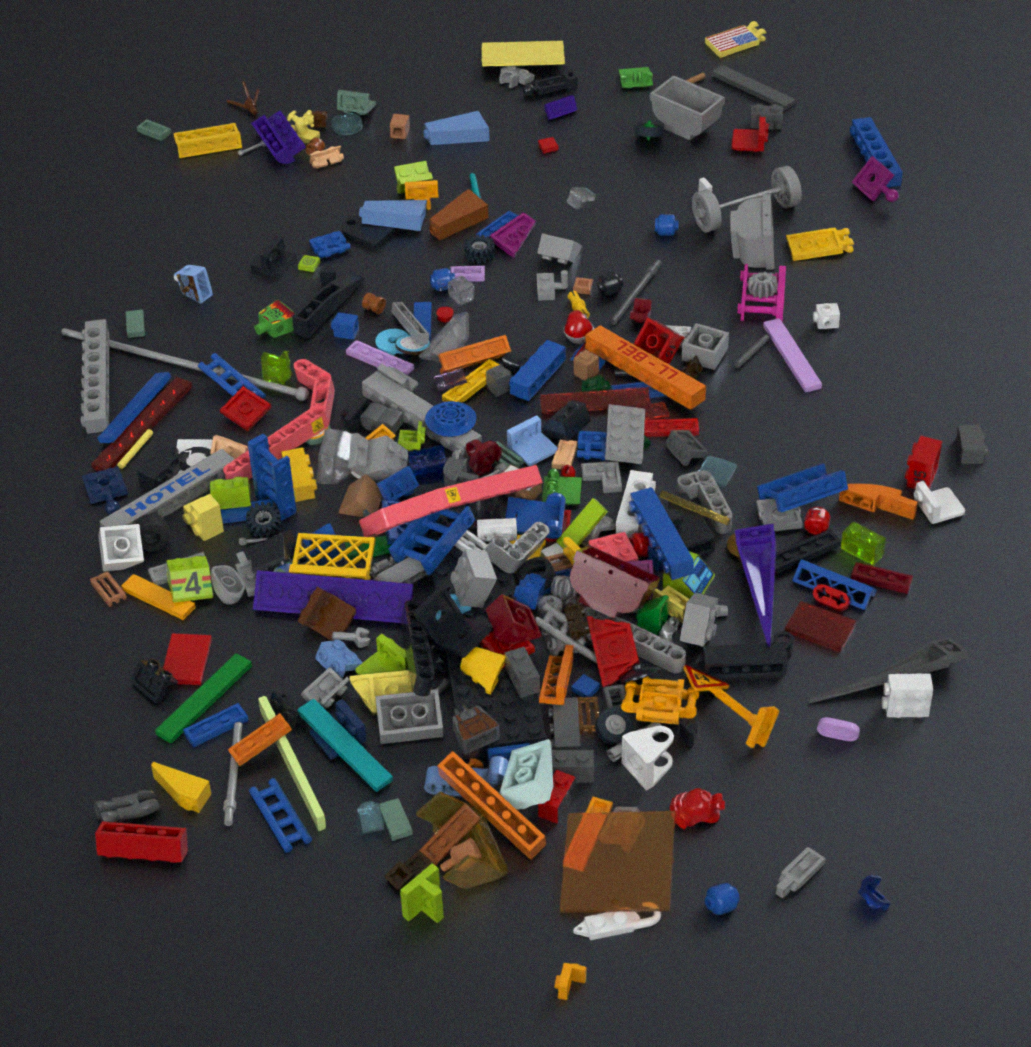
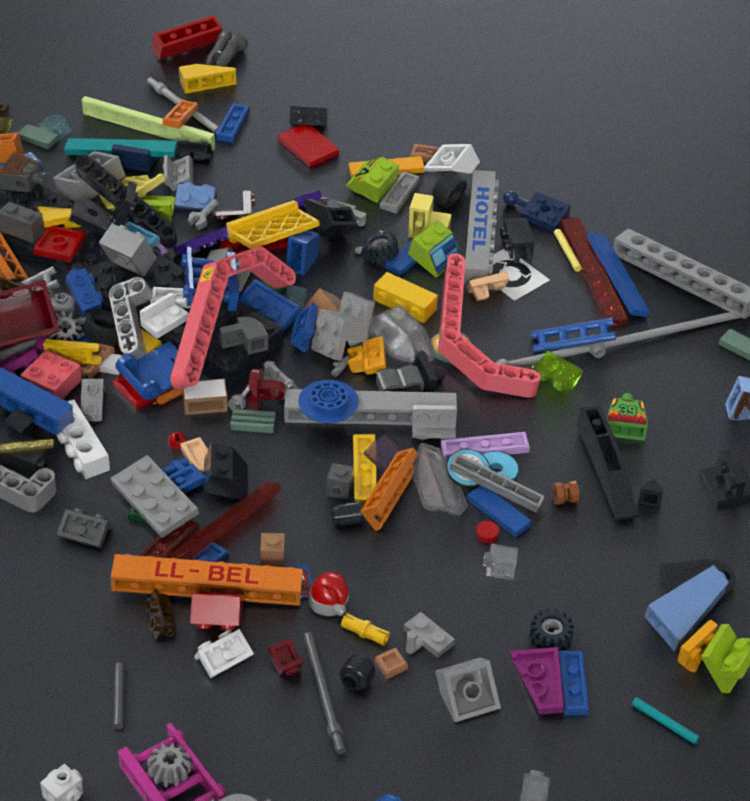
camera: 135 degrees right, 0 degrees up
green tile [155,653,252,744] -> none
light grey piece [210,565,245,605] -> none
red tile [220,386,271,431] -> none
blue fence [247,434,296,521] -> none
blue bar [249,778,312,853] -> none
lime tile [298,255,320,272] -> none
blue plate [309,231,351,258] -> none
blue brick [331,312,359,340] -> none
lime bracket [398,421,426,451] -> none
clear blue bracket [408,445,447,477] -> none
dark orange slope [429,189,489,240] -> none
blue head [430,268,456,292] -> none
lavender tile [451,266,485,282] -> none
dark red slope [486,594,542,645] -> none
light blue bracket [507,415,558,466] -> none
blue brick [509,340,566,401] -> none
bright green hinge [542,468,582,505] -> none
lime tile [556,498,608,548] -> none
light grey tile [581,461,622,493] -> none
dark green bracket [582,374,611,399] -> none
red tile [644,418,699,437] -> none
light grey brick [682,323,729,370] -> none
clear light blue piece [699,455,737,487] -> none
lavender tile [763,318,822,393] -> none

